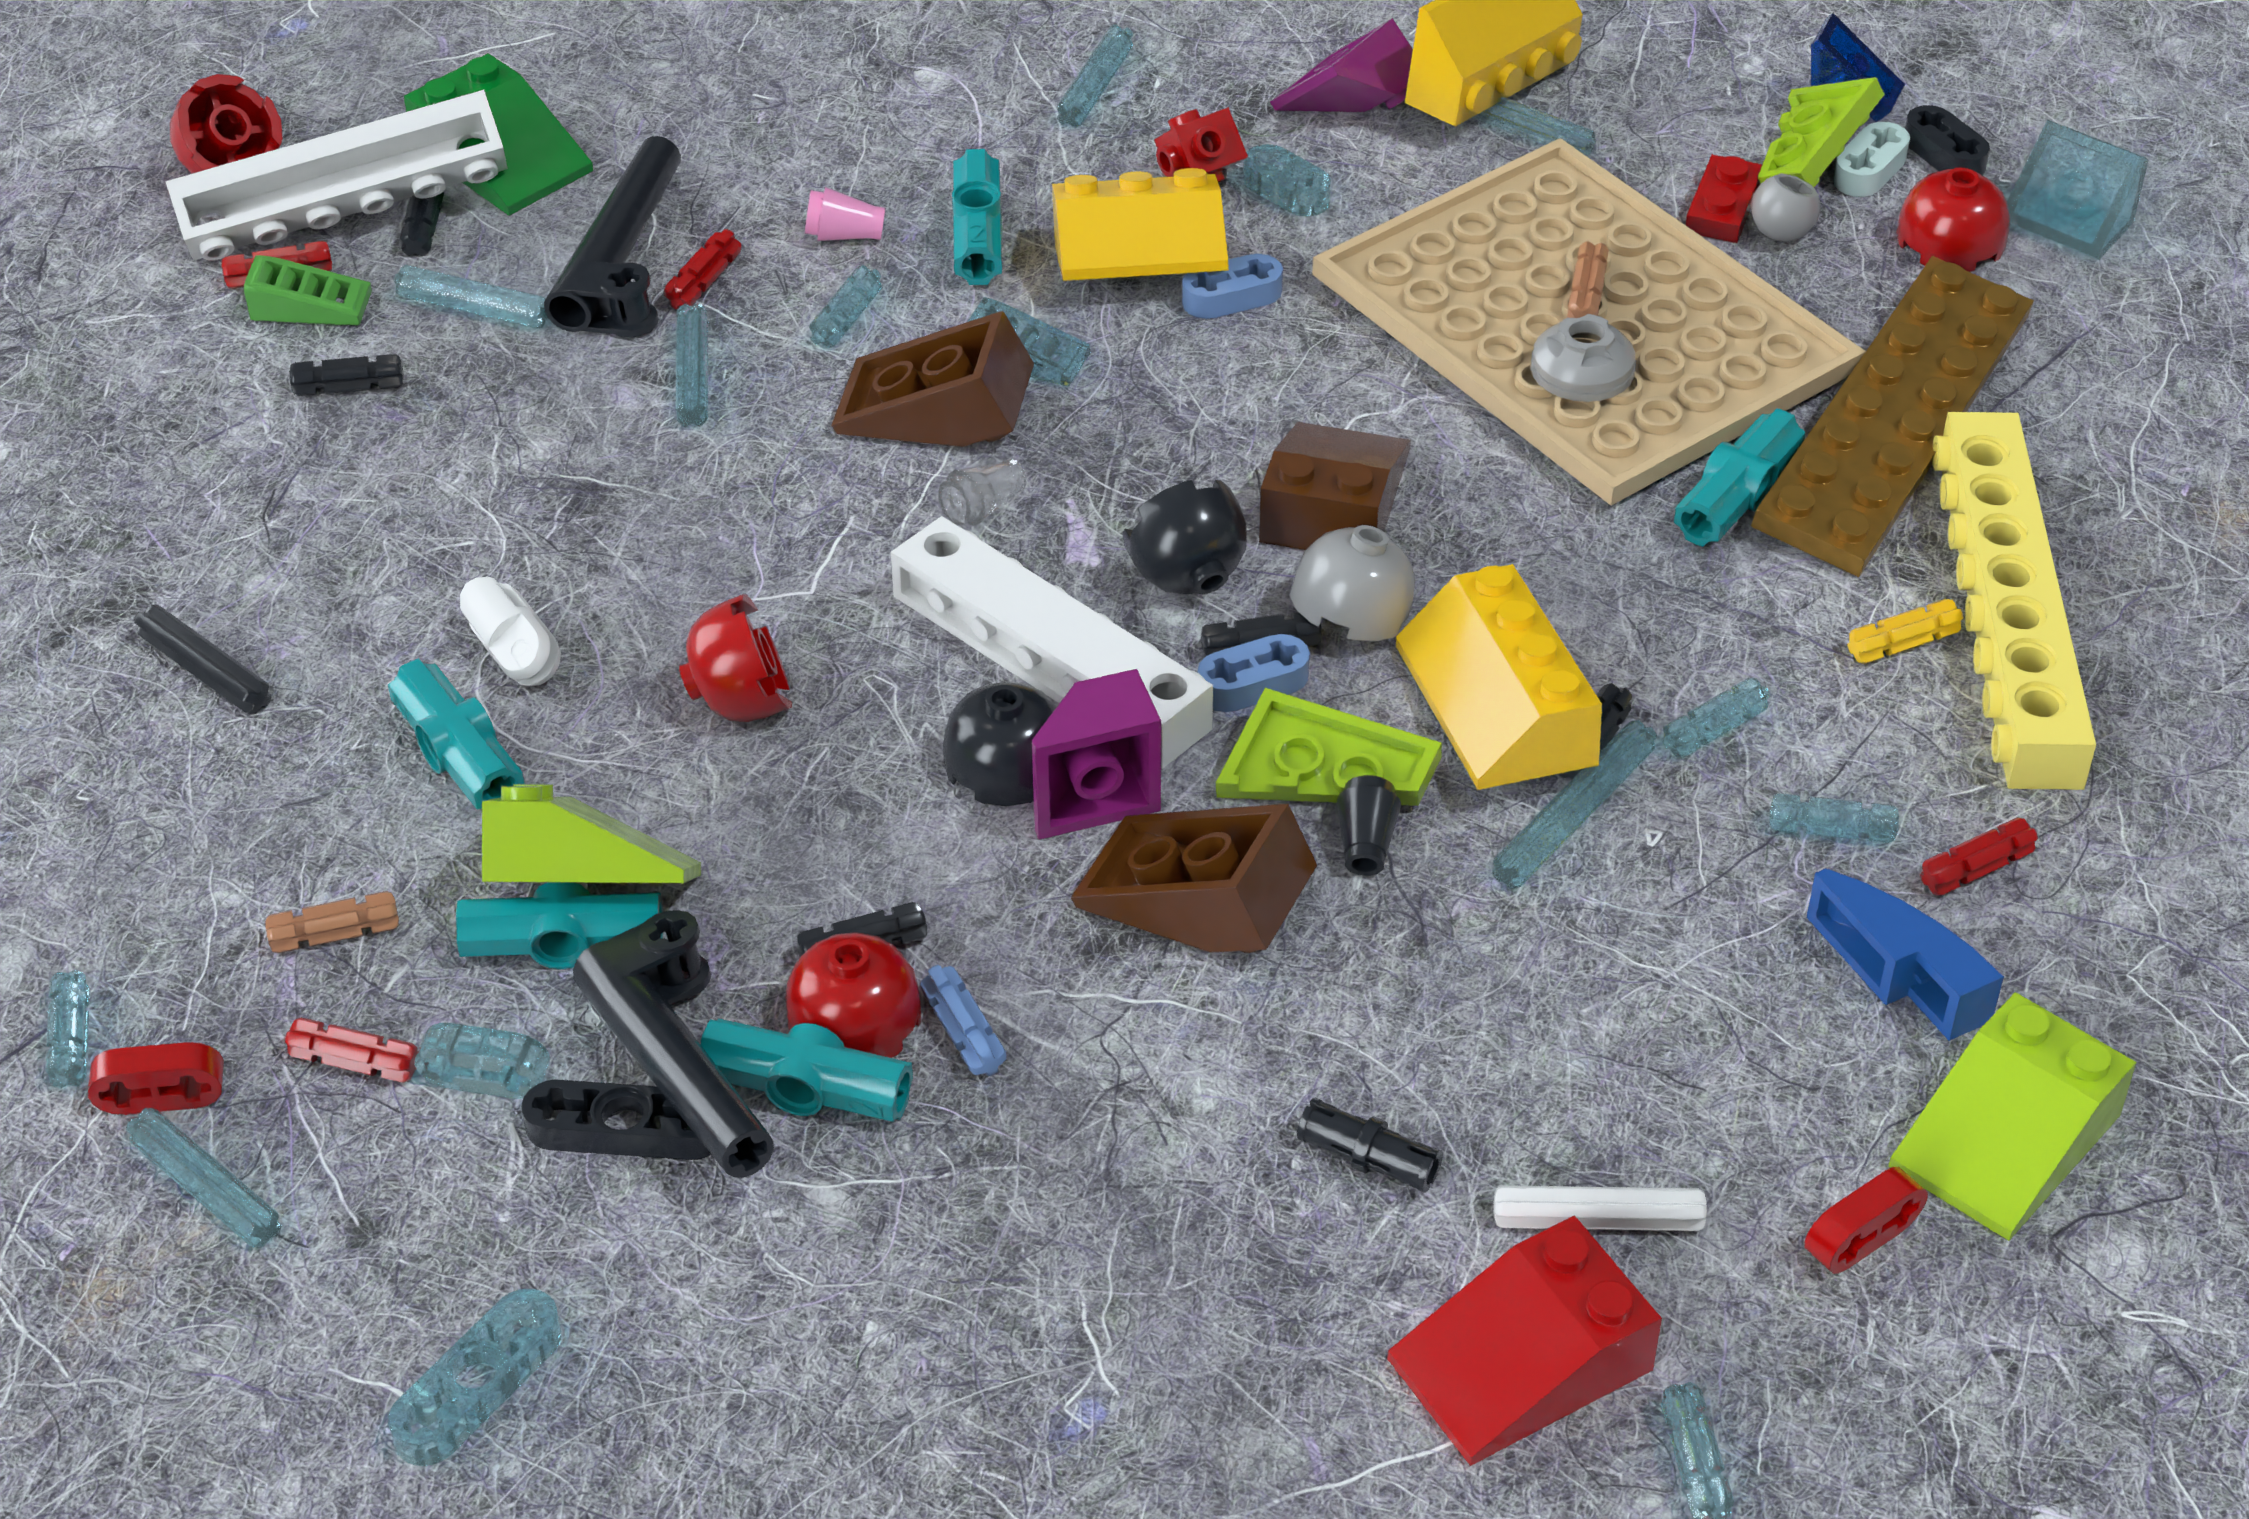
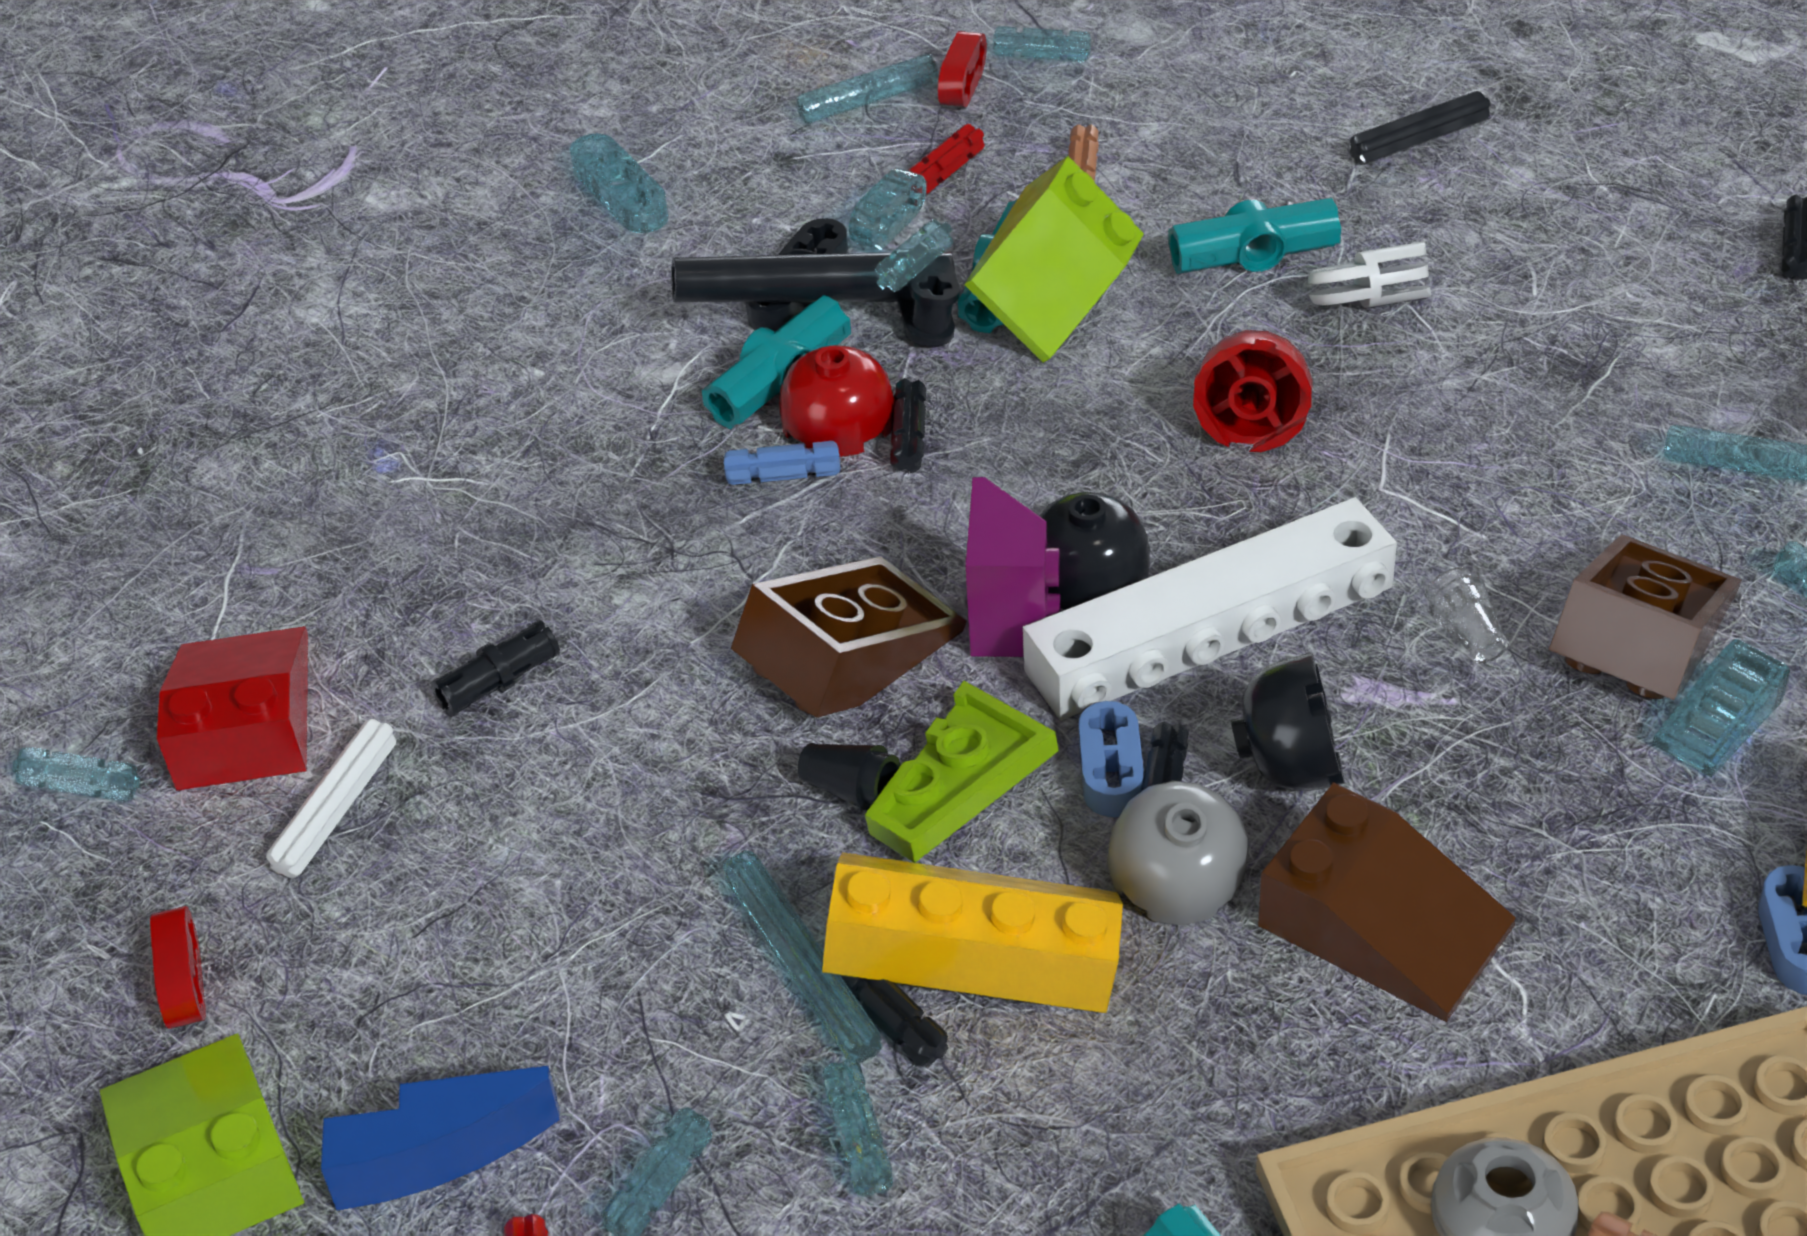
camera: 115 degrees right, 0 degrees up
none -> clear light blue axle [875,220,953,292]

